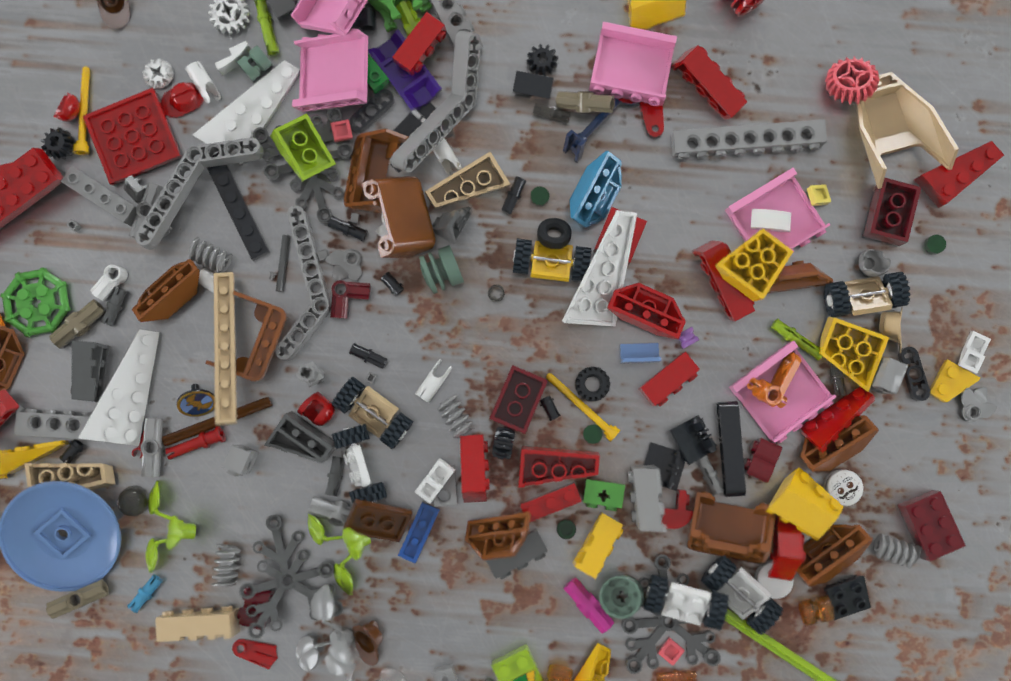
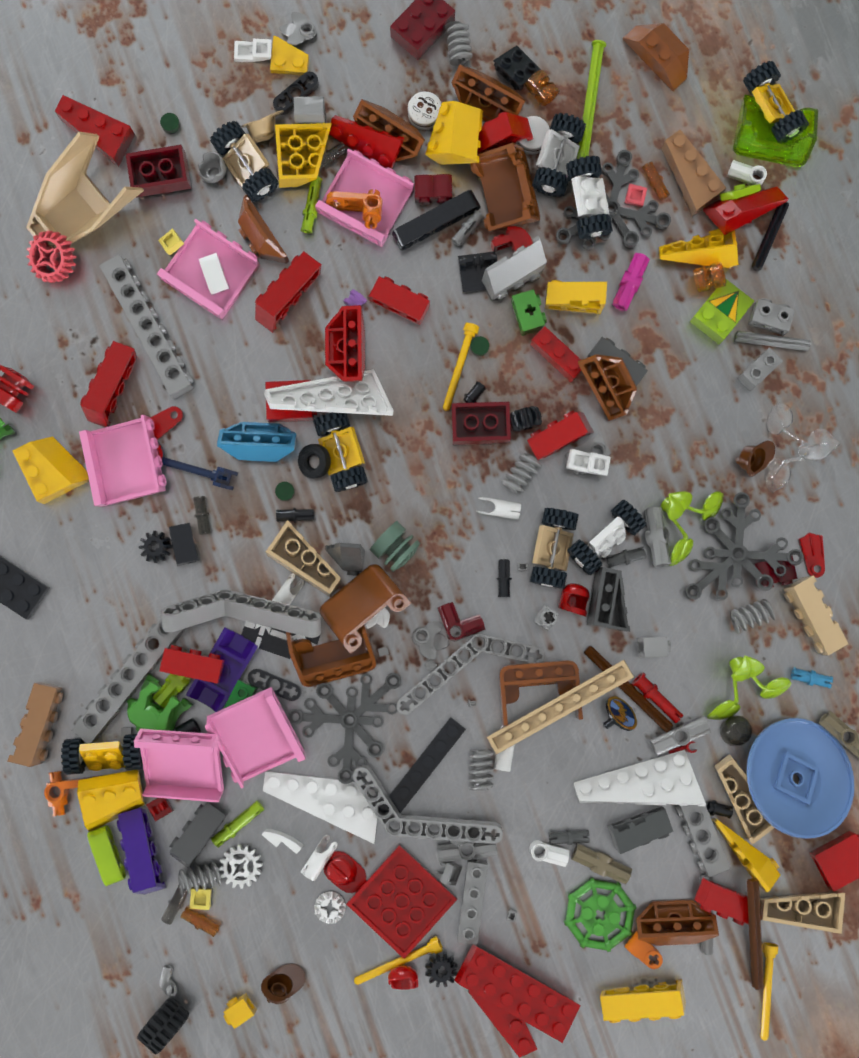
camera: 115 degrees left, 0 degrees up
dark orange wedge [132,259,200,322] -> none
sand green wheel [237,45,273,81] -> none
lime slope [270,113,336,182] -> none
dark grey bar [276,235,290,292] -> none
light grey plant [296,584,357,675] -> none
black pin [328,216,368,241] -> none
coral tile [330,119,353,143] -> none
reddish brown tile [343,499,412,542] -> none
black pin [380,272,404,296] -> none
blue plate [398,502,440,564] -> none
clear smoke bush [488,284,505,302] -> none
red wedge [518,446,600,488] -> none
dark tan piece [556,91,615,113] -> none
dark green tile [556,519,576,539] -> none
black tyre [575,366,611,402] -> none
sand green wheel [600,575,644,619] -> none
medium blue panel [620,343,661,364] -> none
black hinge [670,415,717,465] -> none
yellow wedge [715,229,794,301] -> none

